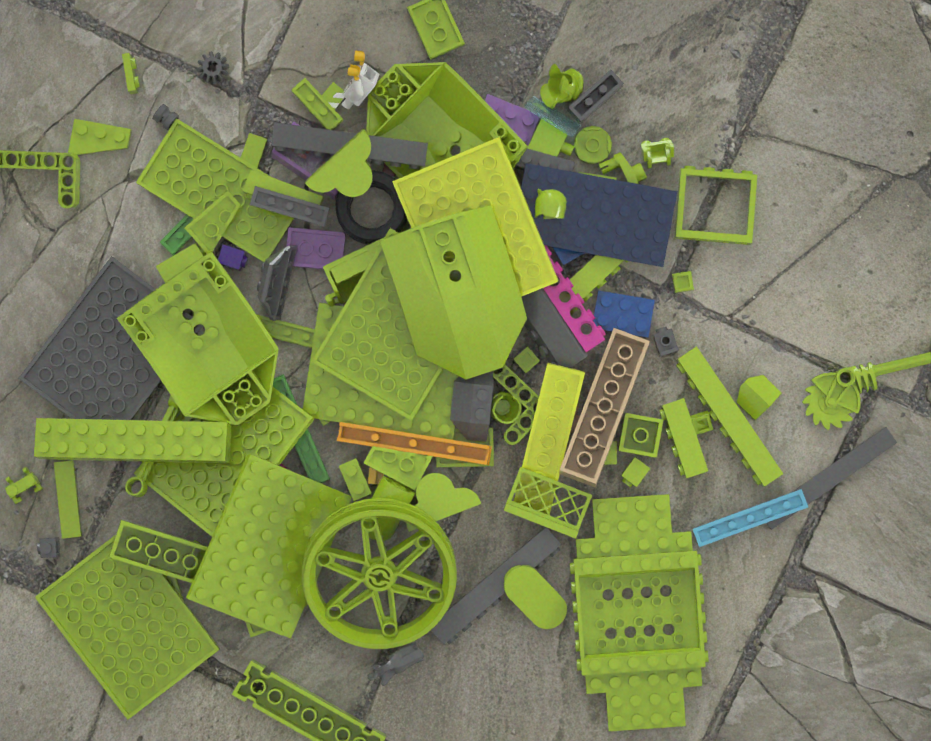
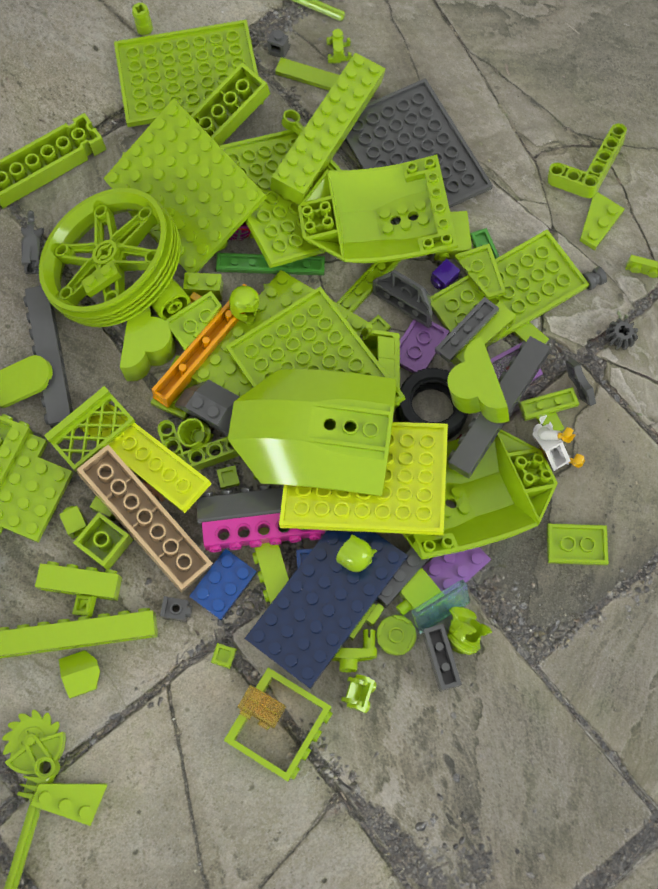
camera: 120 degrees right, 15 degrees down
none -> lime wing [30,783,108,826]
none -> lime plate [81,260,122,297]
none -> lime piece [132,3,153,35]
none -> lime helmet [229,285,259,321]
none -> clear yellow brick [237,685,286,730]
none -> lime tile [366,603,384,626]
none -> lime tile [369,314,391,332]
none -> dark grey tile [566,358,596,406]

